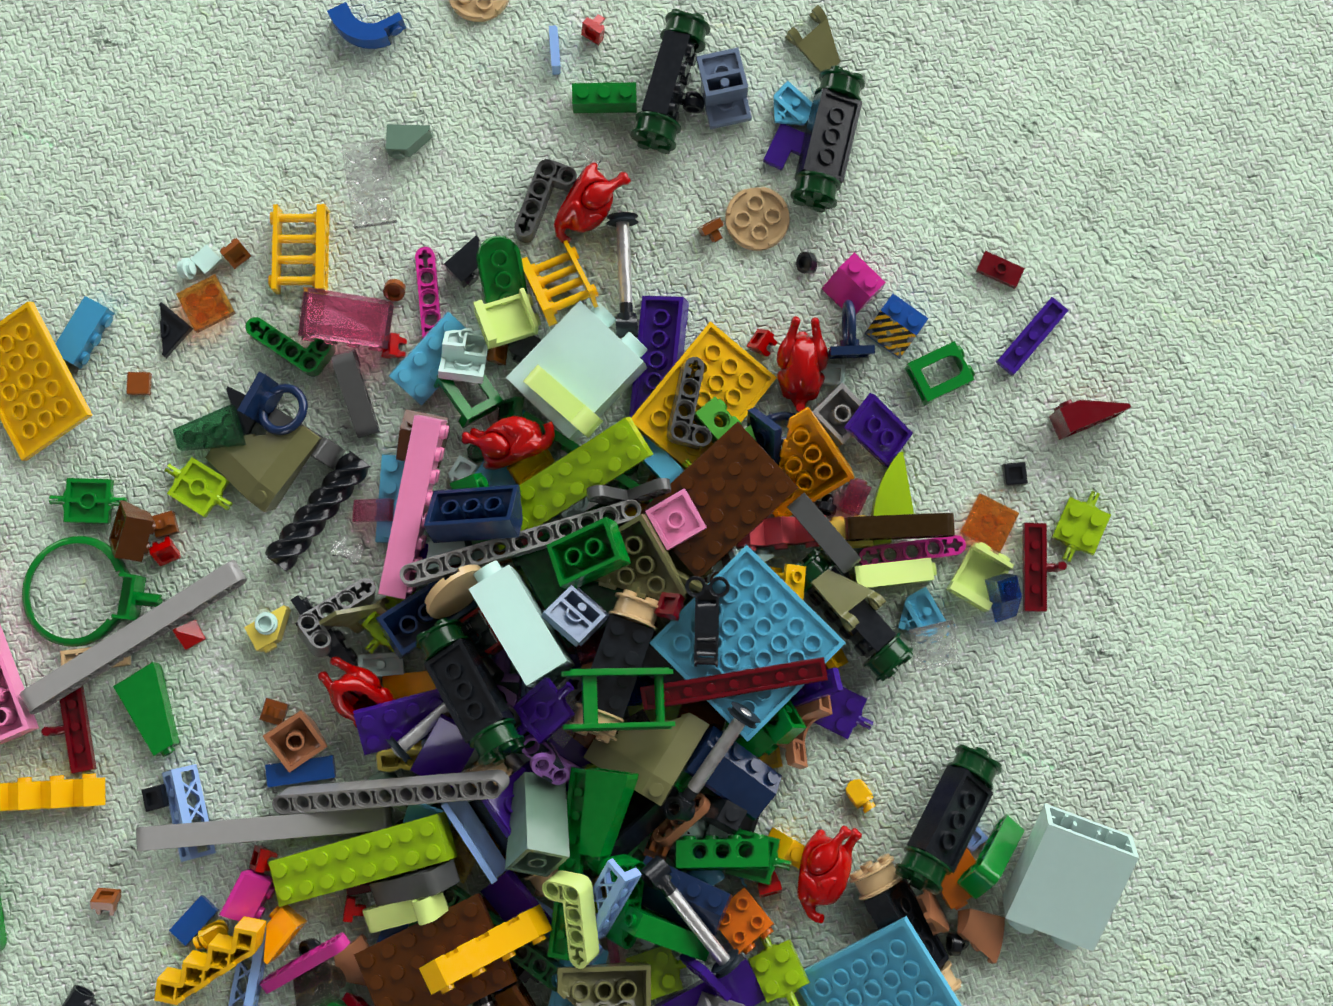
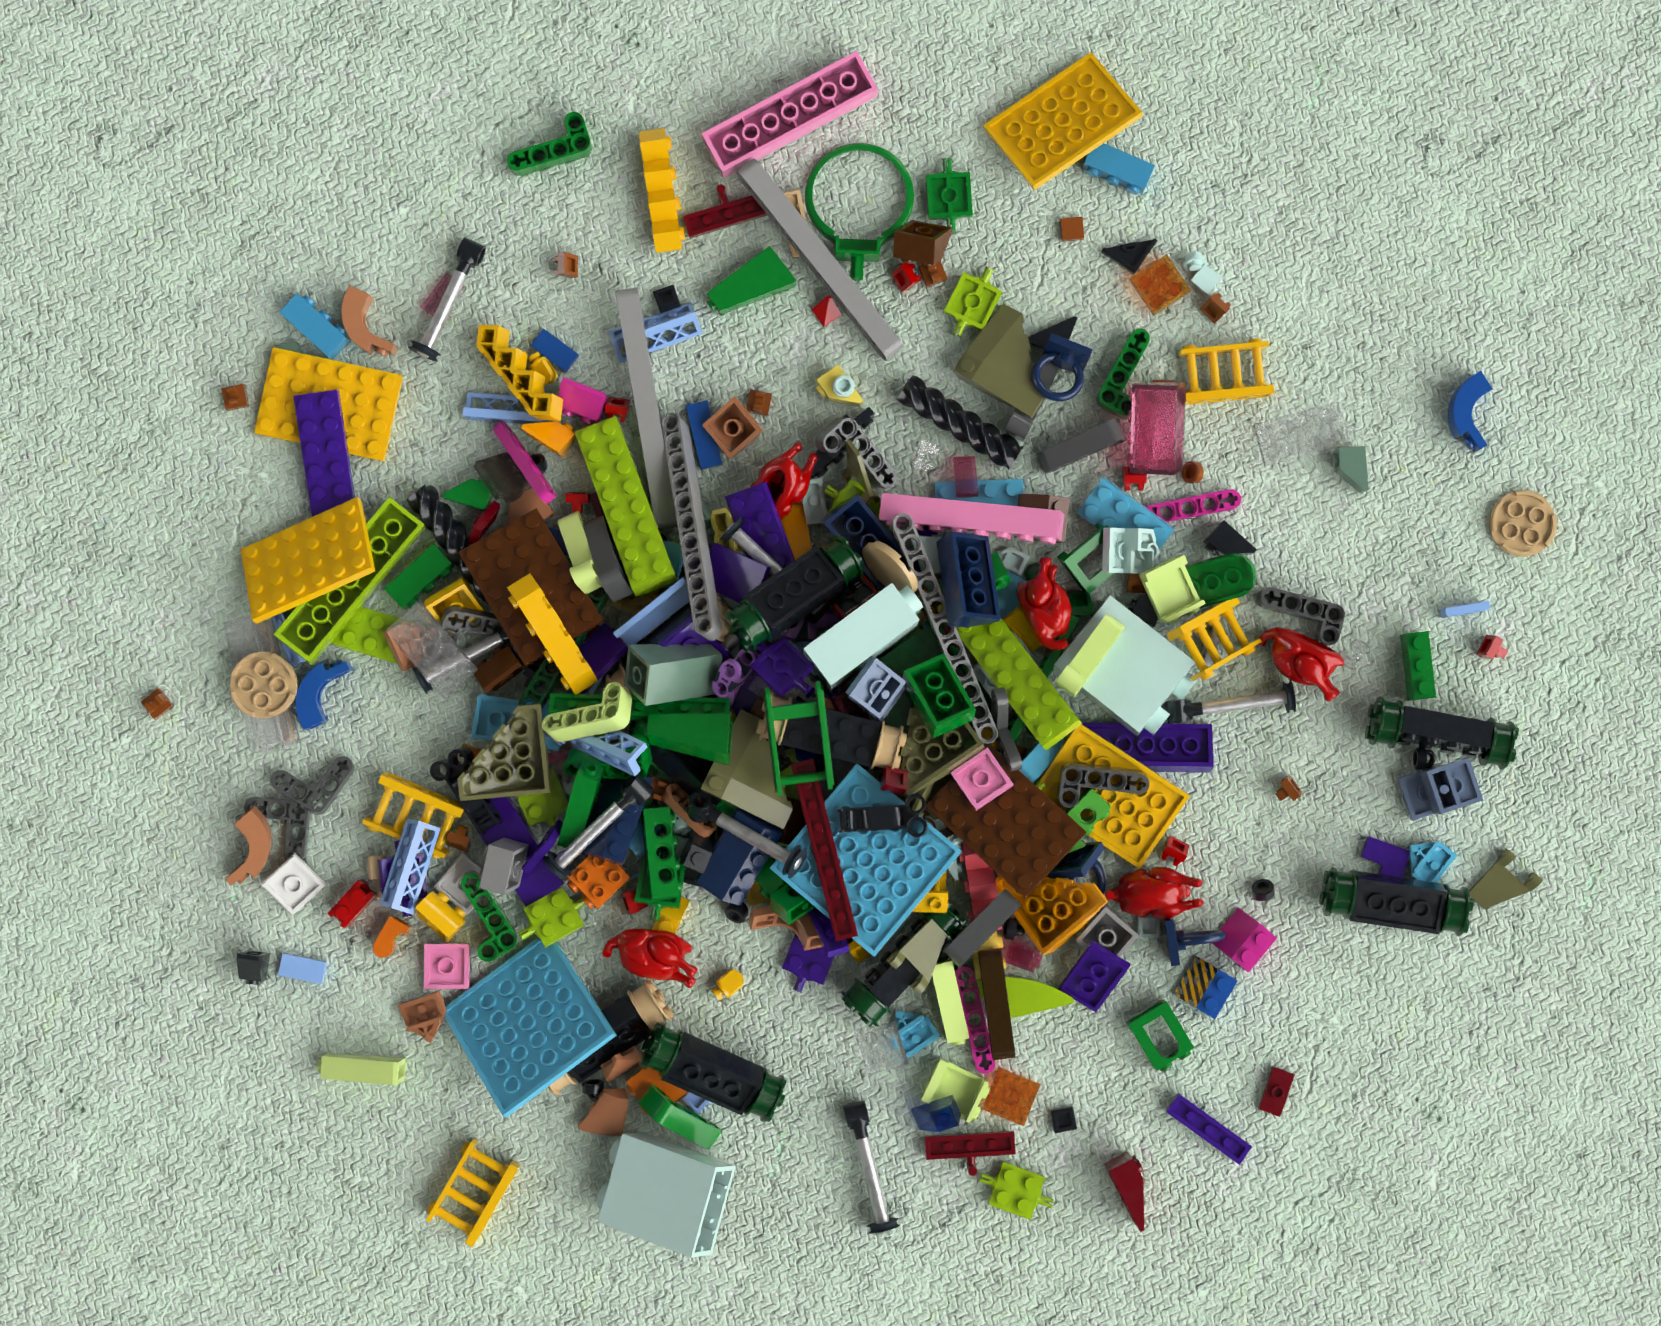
camera: 85 degrees right, 5 degrees up
clear green wing [173,404,246,451] -> none
tan tile [725,187,790,251] -> none
none -> black tile [725,902,749,923]
none -> piece [843,1100,900,1234]

